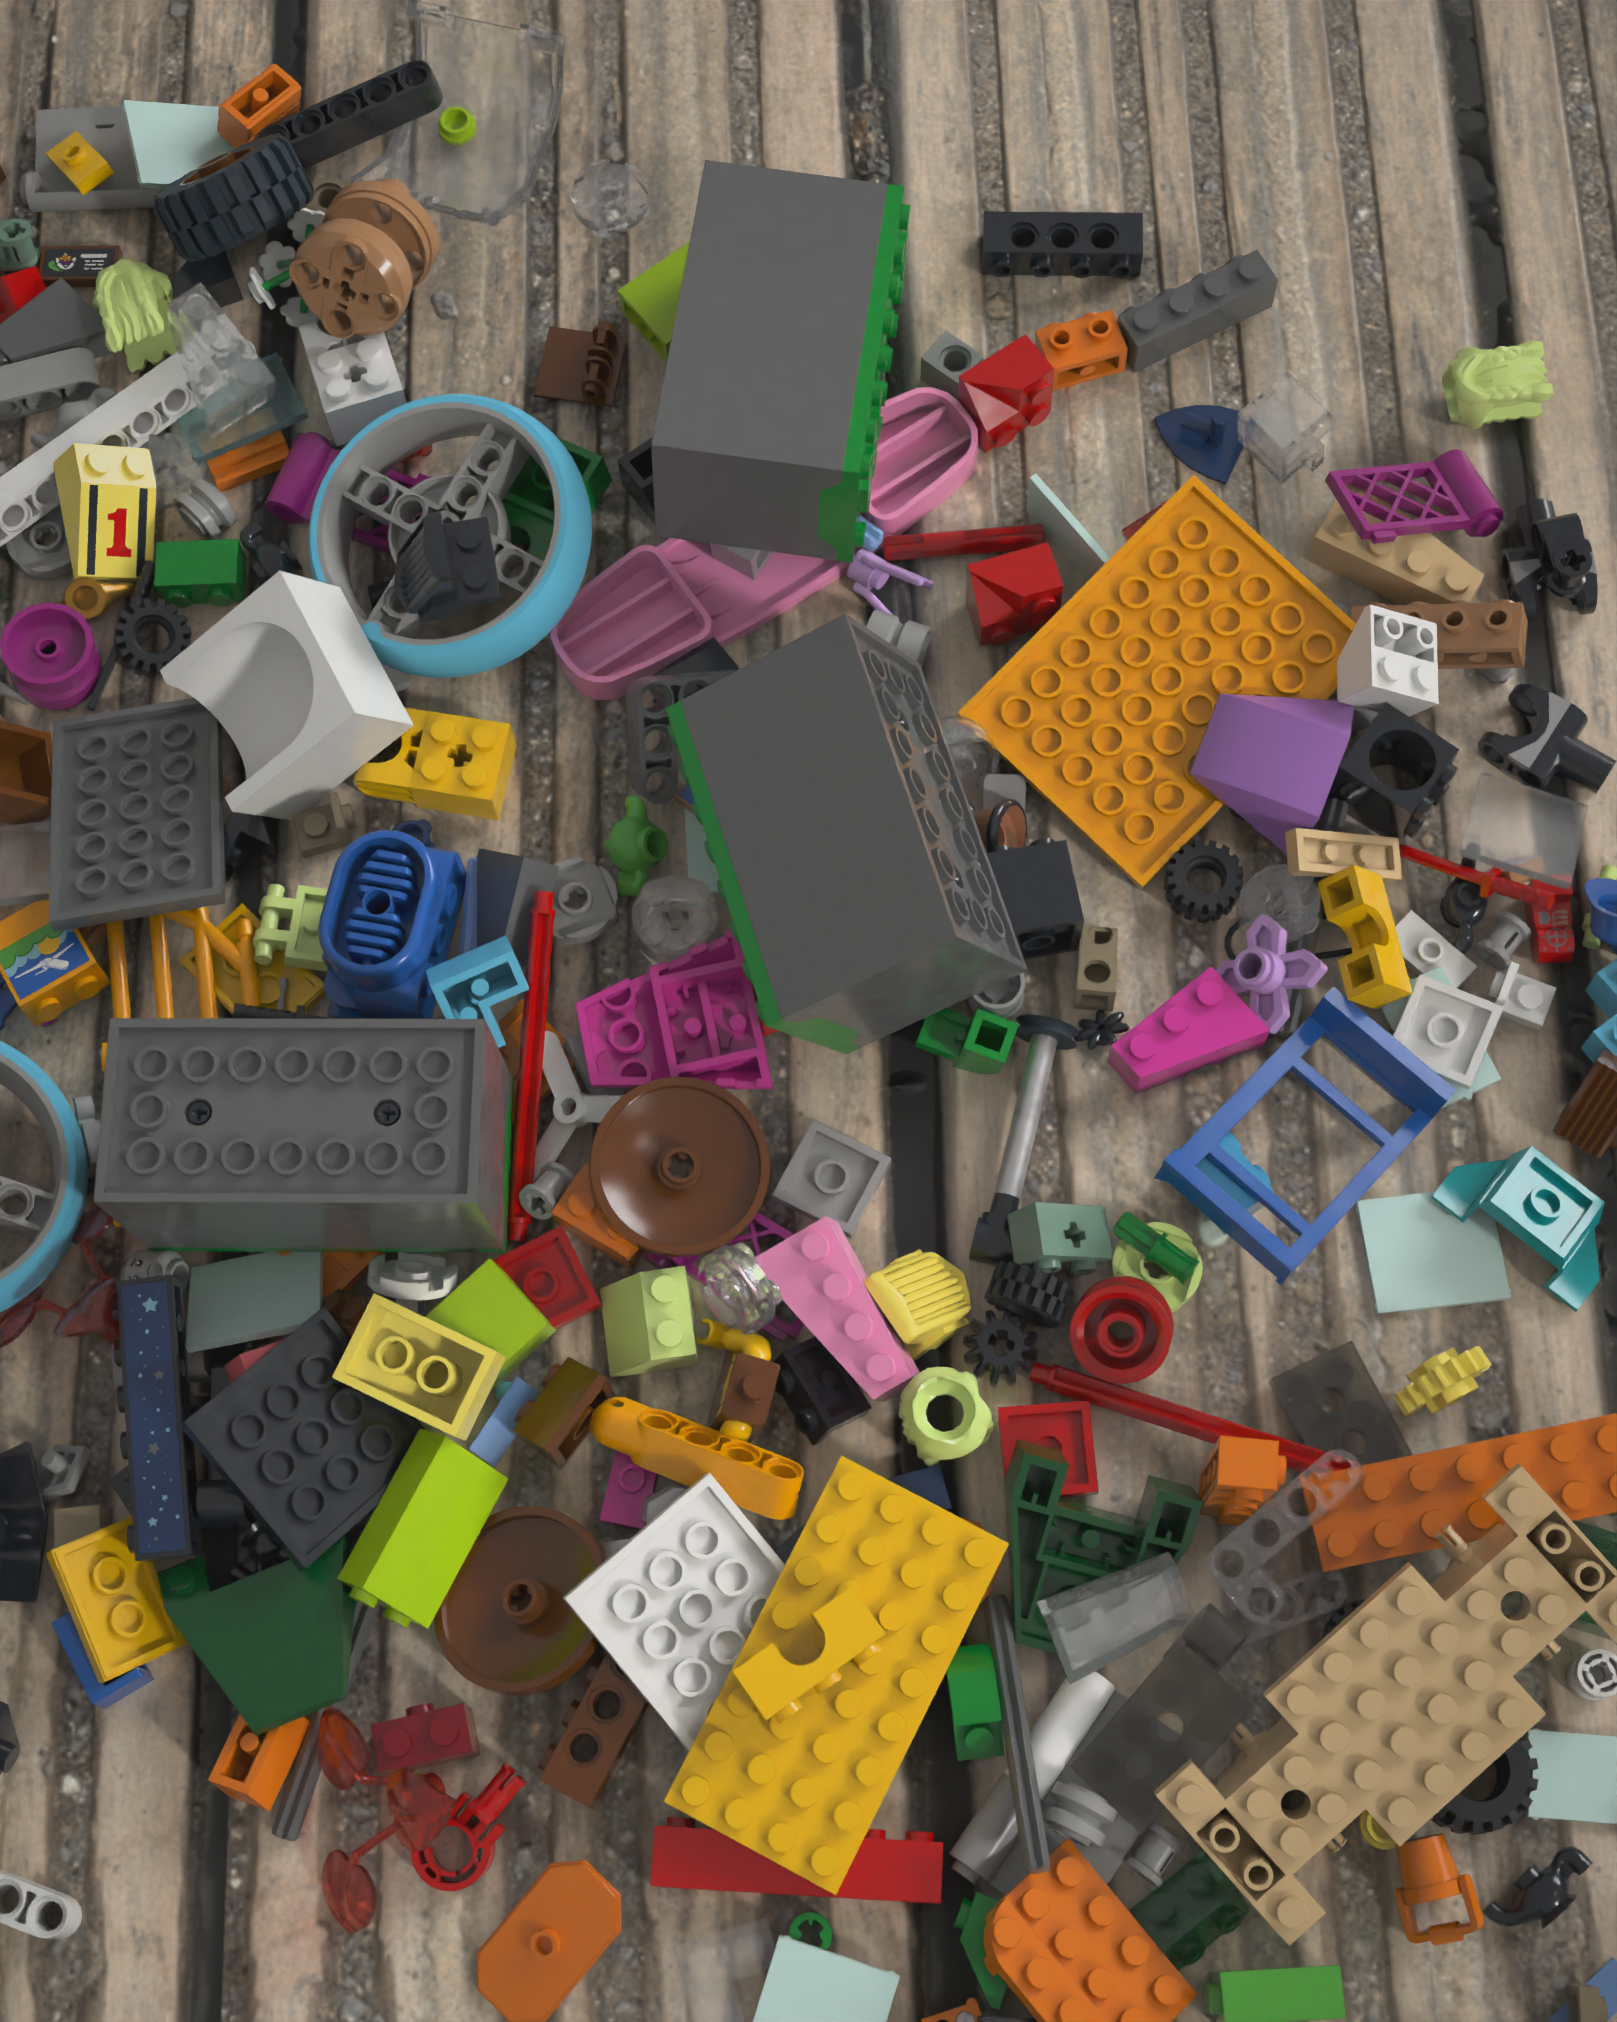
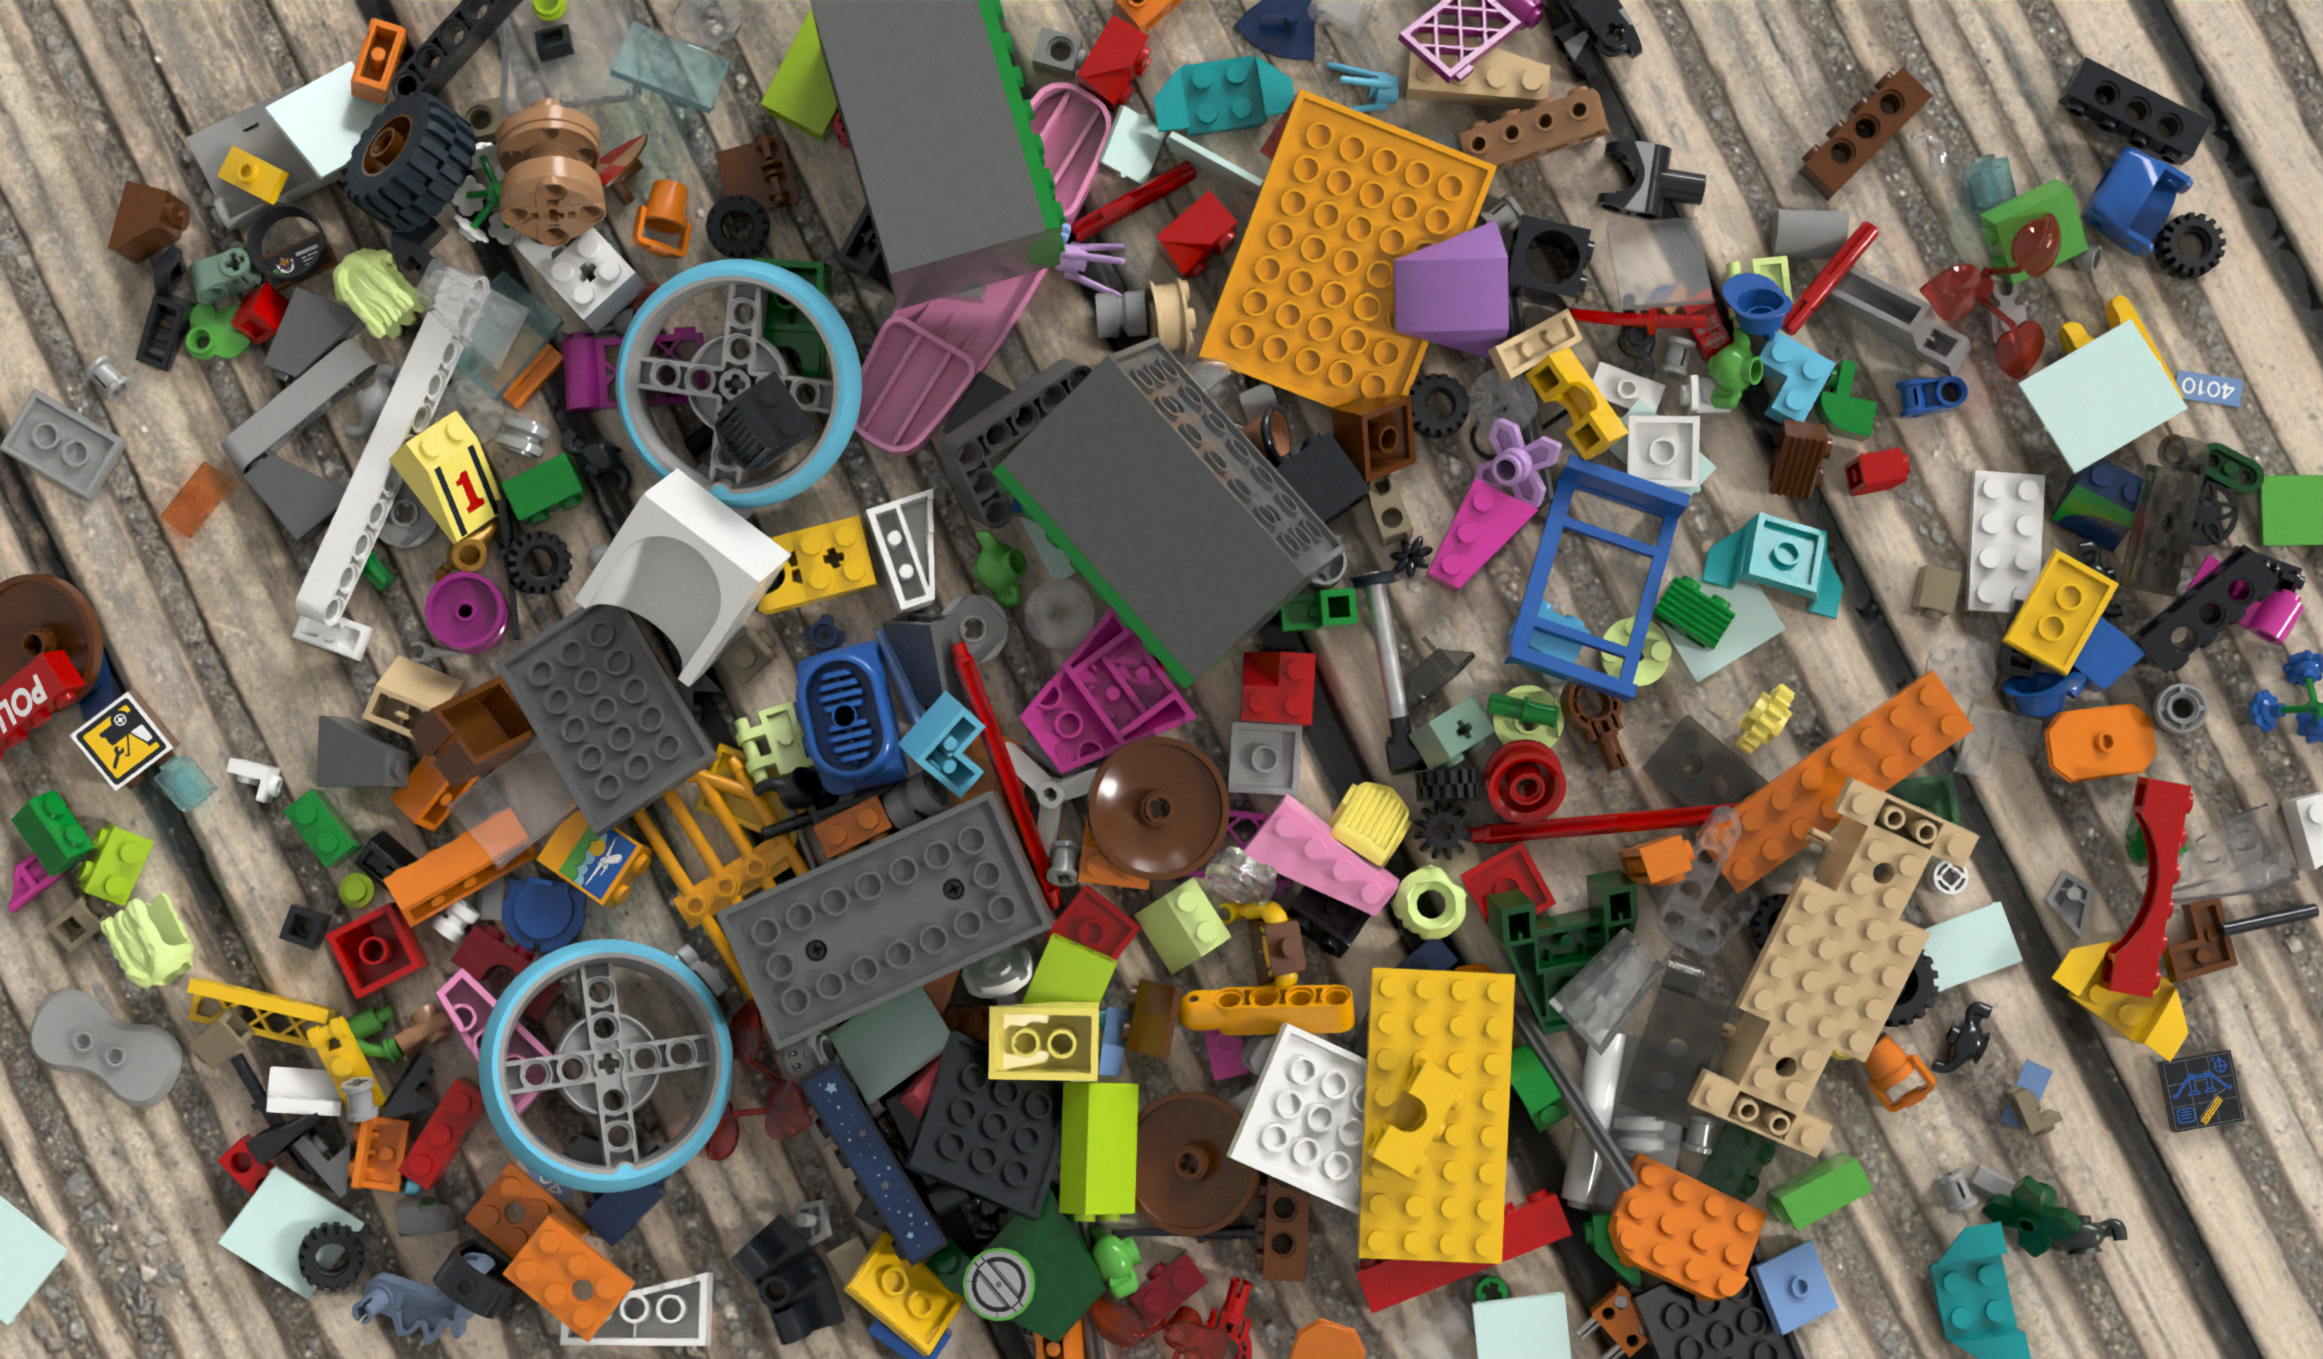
camera: 30 degrees left, 15 degrees up
white slope [1337,604,1439,717] -> none
none -> black tyre [247,203,327,281]
none -> black tile [534,24,575,63]
none -> shield [595,133,648,206]
none -> clear light blue piece [609,21,731,114]
none -> orange piece [632,179,692,259]
none -> black tyre [706,195,770,258]
none -> black piece [752,766,839,810]
none -> white wedge [864,488,935,616]
none -> tile [963,1247,1036,1321]
none -> bright green piece [1089,1226,1141,1299]
none -> light aqua piece [1098,105,1166,185]
none -> black sword [1112,1225,1255,1243]
none -> tan wheel [1145,277,1196,355]
none -> teal piece [1153,56,1295,137]
none -> red slope [1240,652,1316,727]
none -> medium azure plant [1326,62,1399,113]
none -> reddish brown slope [1331,395,1415,483]
none -> clear smoke piece [1399,636,1476,710]
none -> reddish brown pin [1560,682,1629,773]
none -> yellowish green plate [1599,616,1672,687]
none -> green brick [1652,575,1736,652]
none -> bright green piece [1708,327,1763,410]

